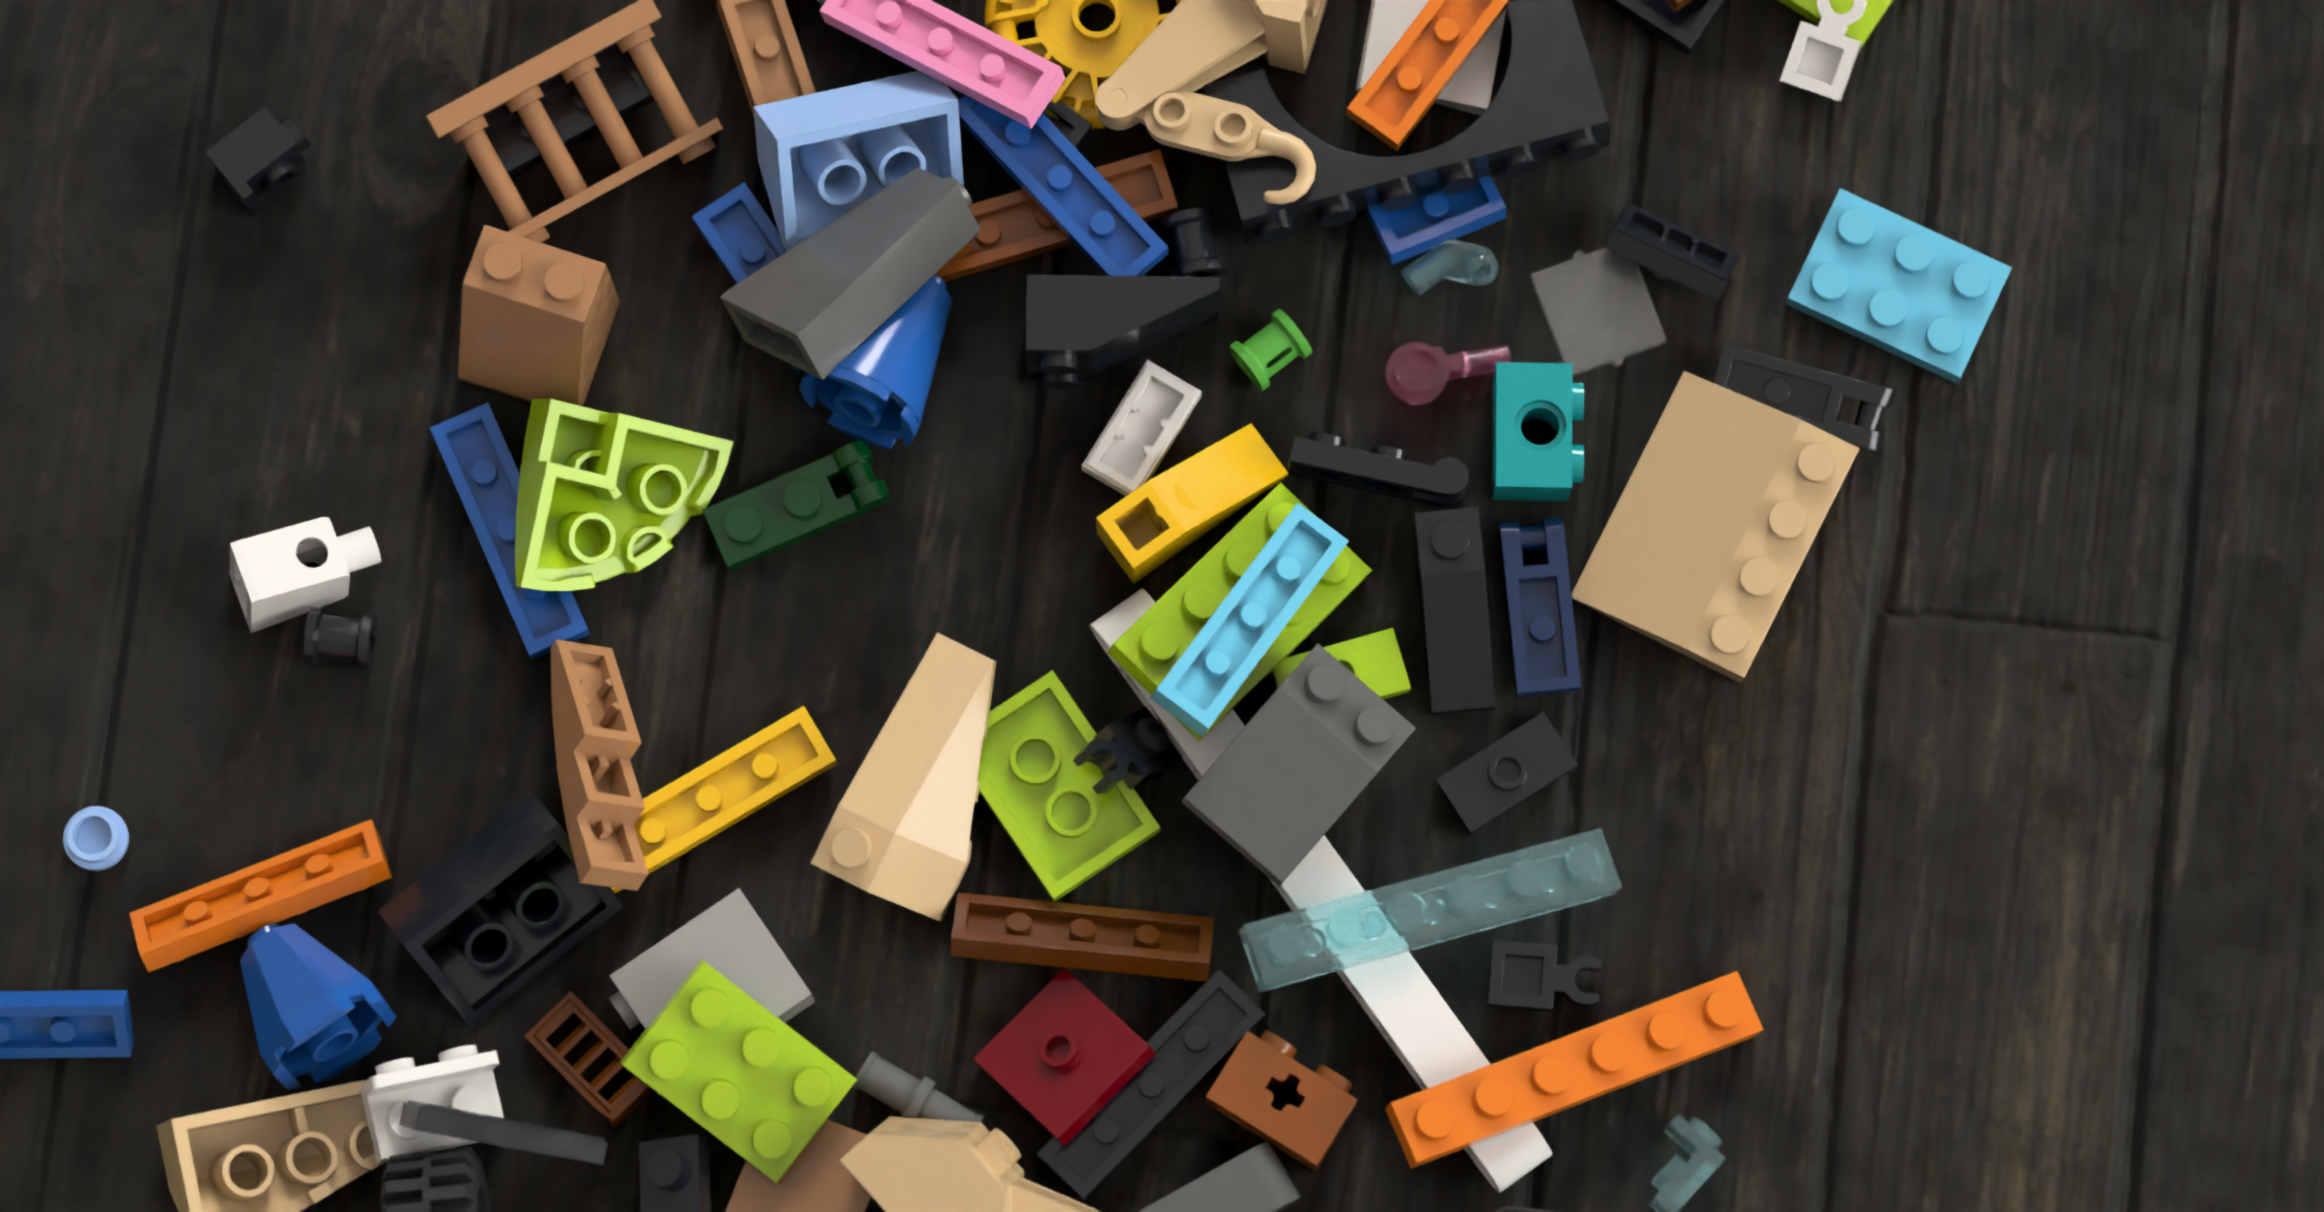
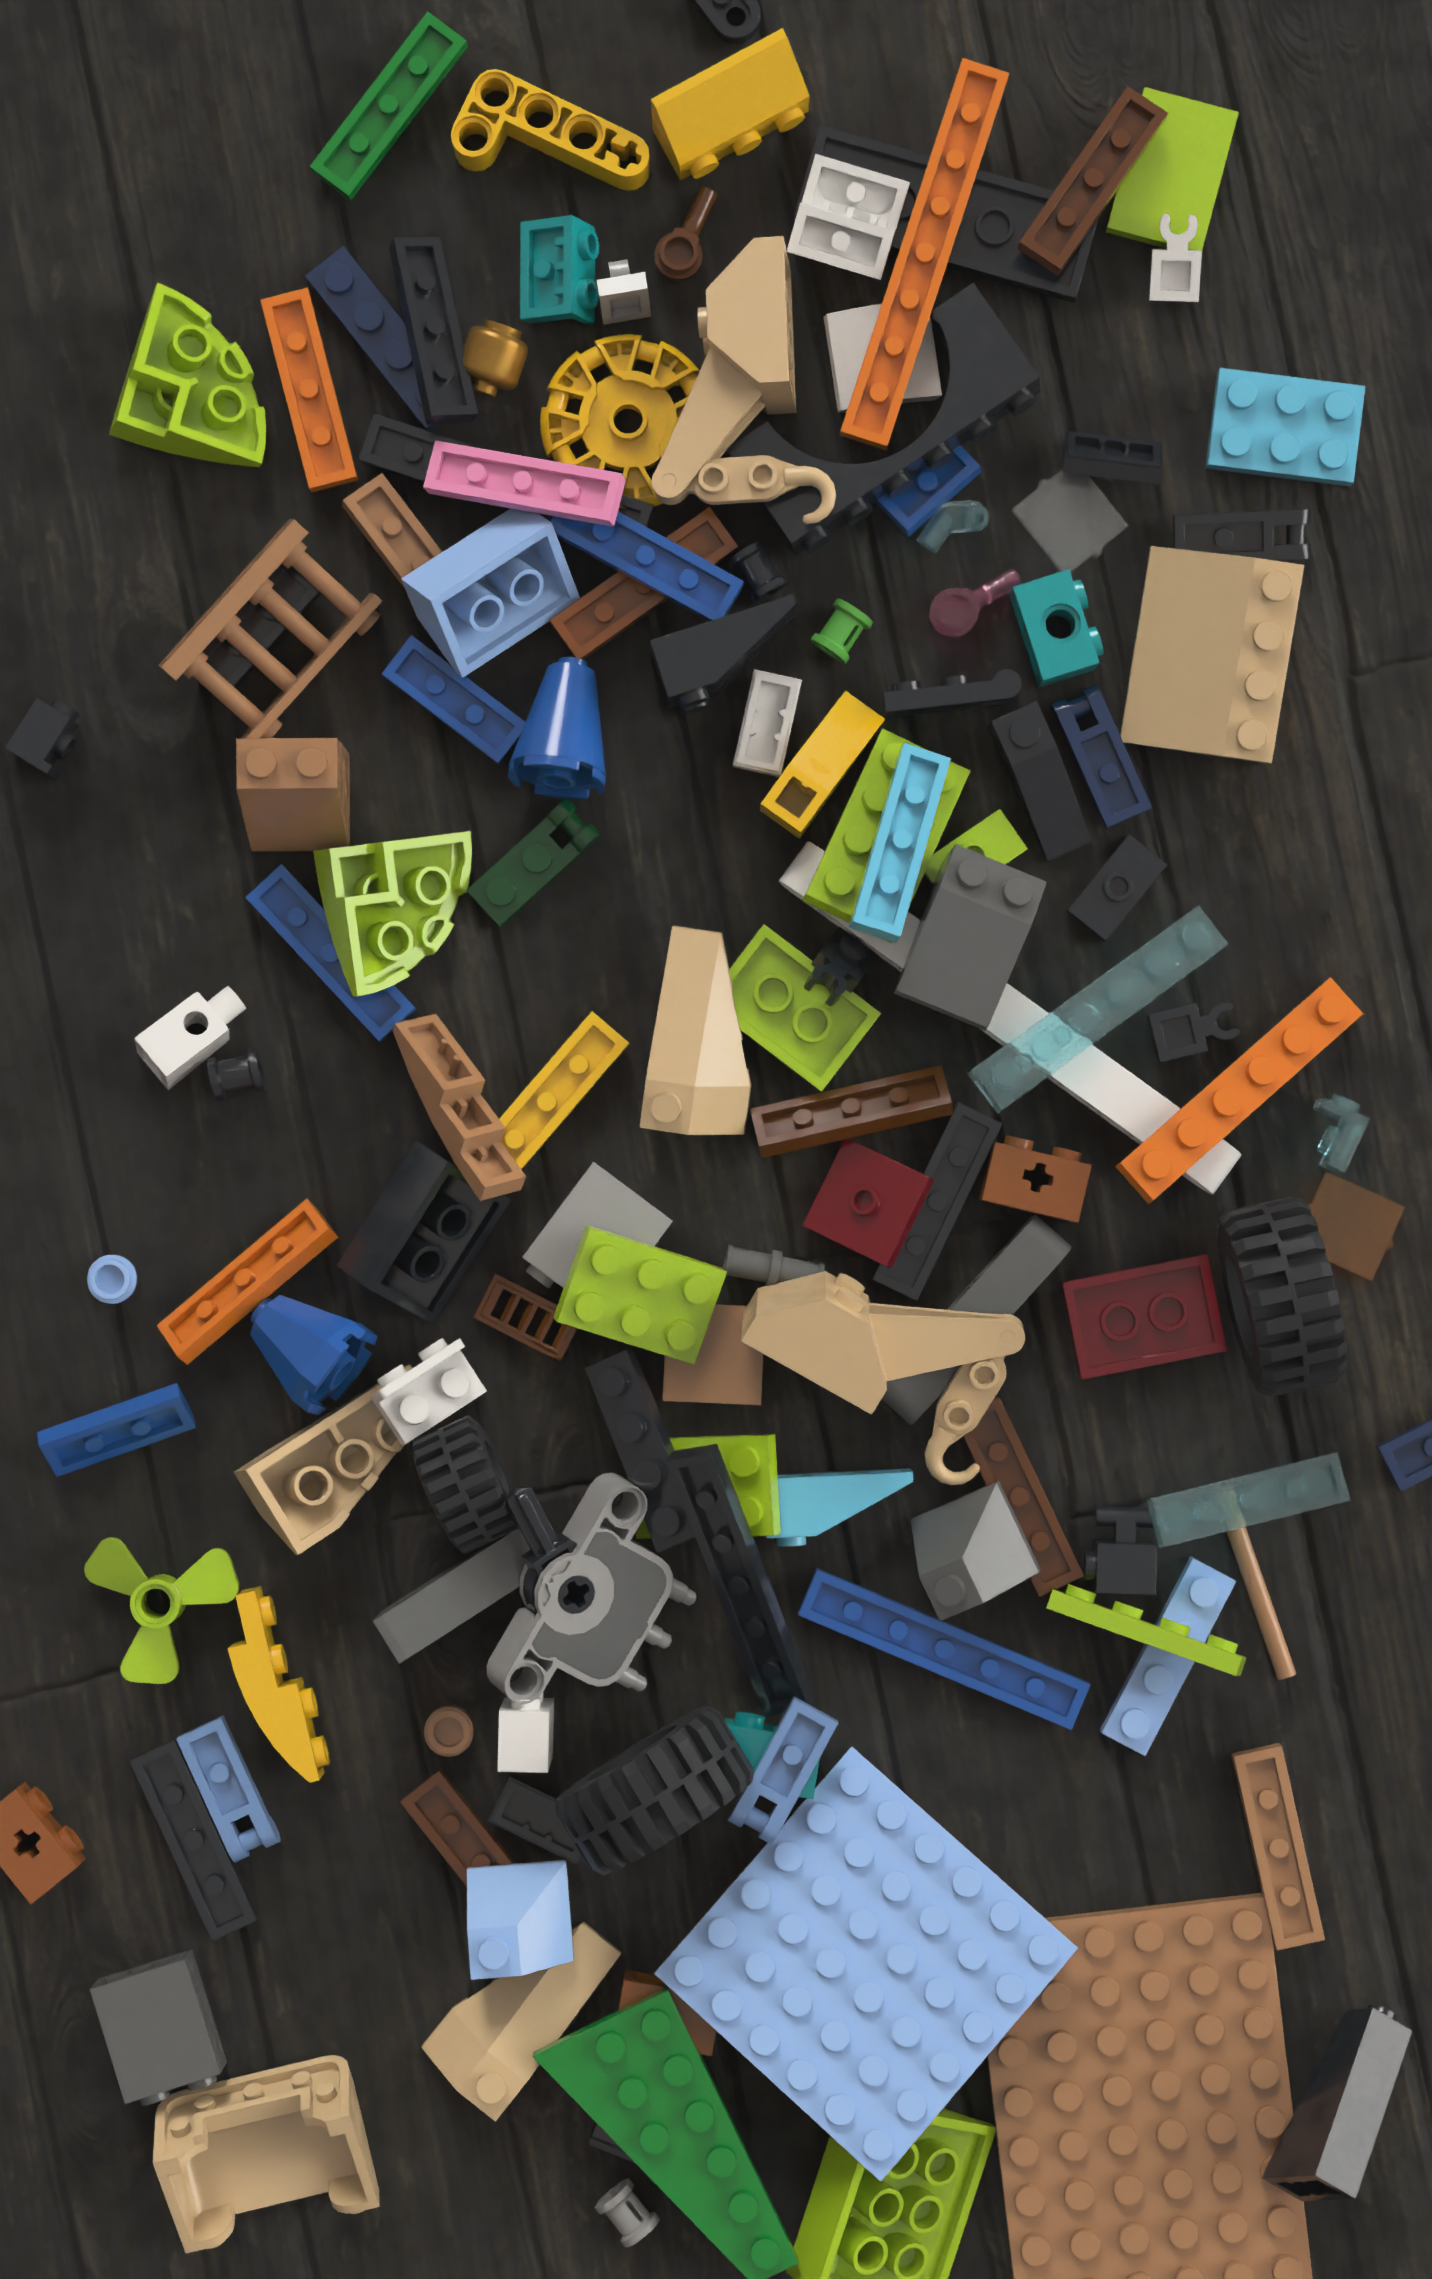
camera: 20 degrees left, 10 degrees up
black tile [399,1100,607,1165] -> none
dark grey slope [720,167,981,380] -> none

